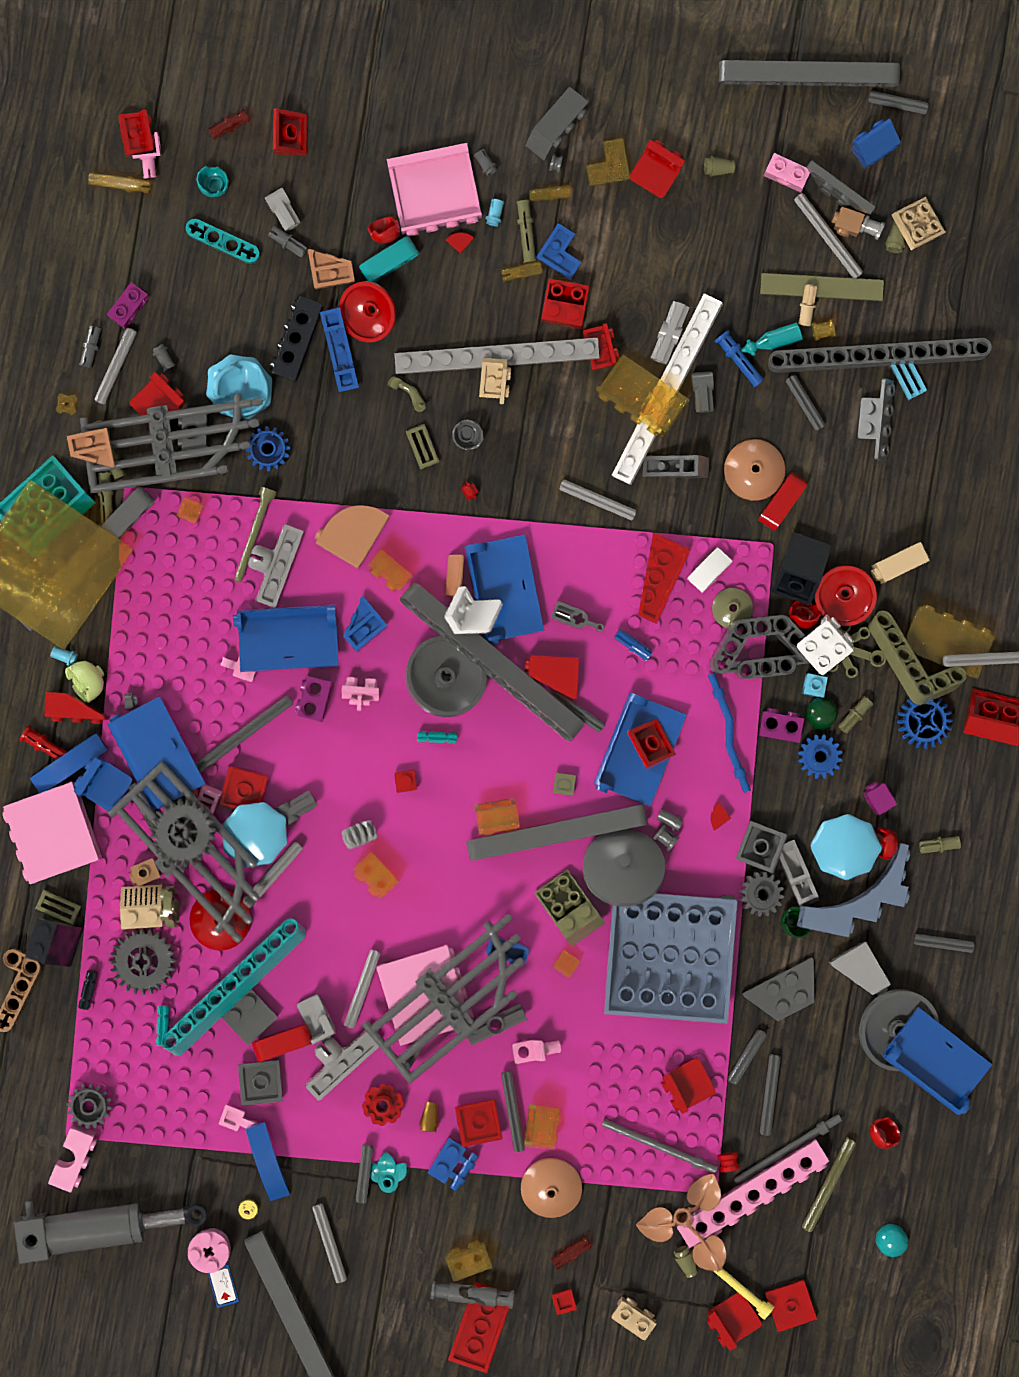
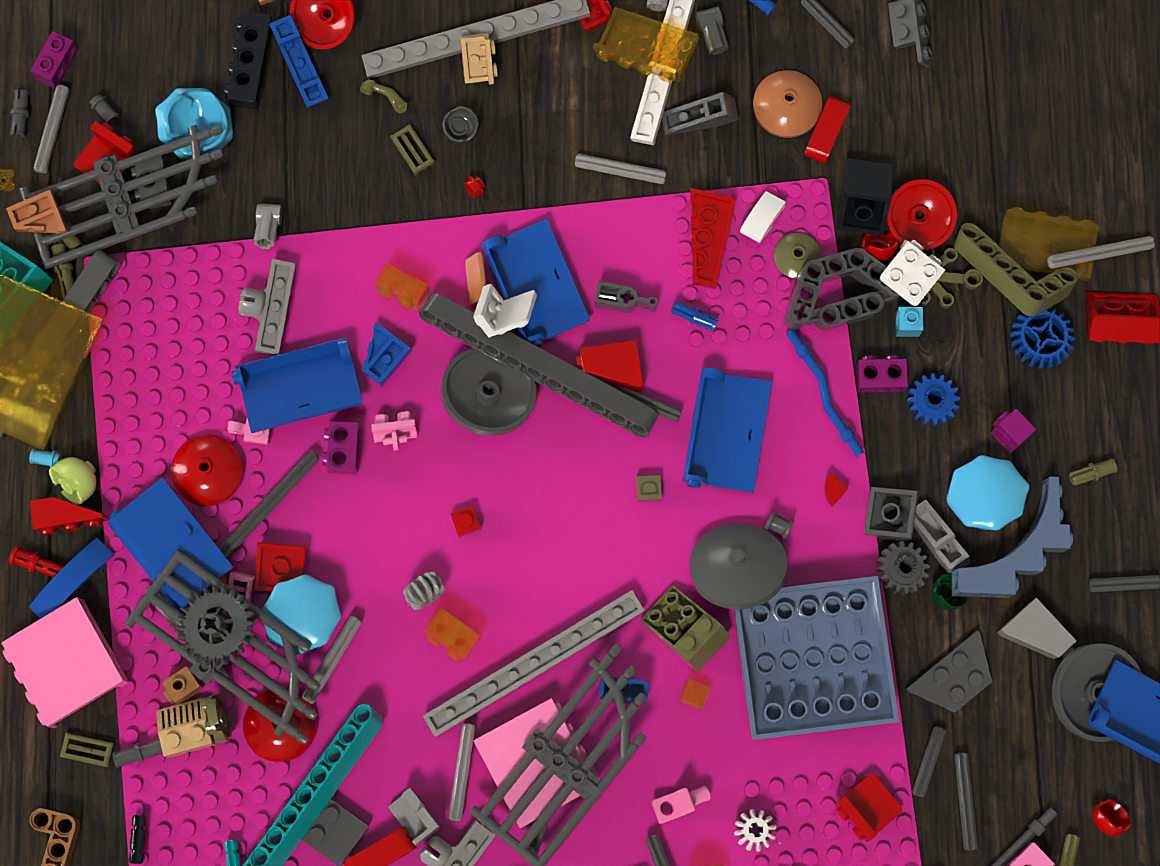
camera: 10 degrees left, 10 degrees down
slope [25,916,83,967] -> none
blue bracket [73,757,133,811] -> none
dark grey gear [109,928,177,995] -> none
dark grey plate [124,691,138,711] -> none
plate [177,497,204,524] -> none
olive piece [235,487,277,582] -> none
blue gear [245,426,291,472] -> none
dark grey piece [274,791,318,826] -> none
nougat brick [315,506,390,569] -> none
teal axle [417,731,457,743] -> none
dark grey beam [466,804,648,861] -> none
dark grey piece [467,1003,527,1046] -> none
clear yellow brick [474,798,520,835] -> none
red slope [627,719,676,770] -> none
dark grey pin [656,808,684,831] -> none
dark green hair [805,697,838,730] -> none
olive axle [838,696,873,733] -> none
tan window [871,542,930,584] -> none
red hair [875,827,899,859] -> none
none -> dark grey pin [112,738,163,768]
none -> red dish [171,435,244,506]
none -> light grey piece [254,203,282,249]
none -> light grey plate [423,590,645,738]
none -> white gear [734,809,776,852]

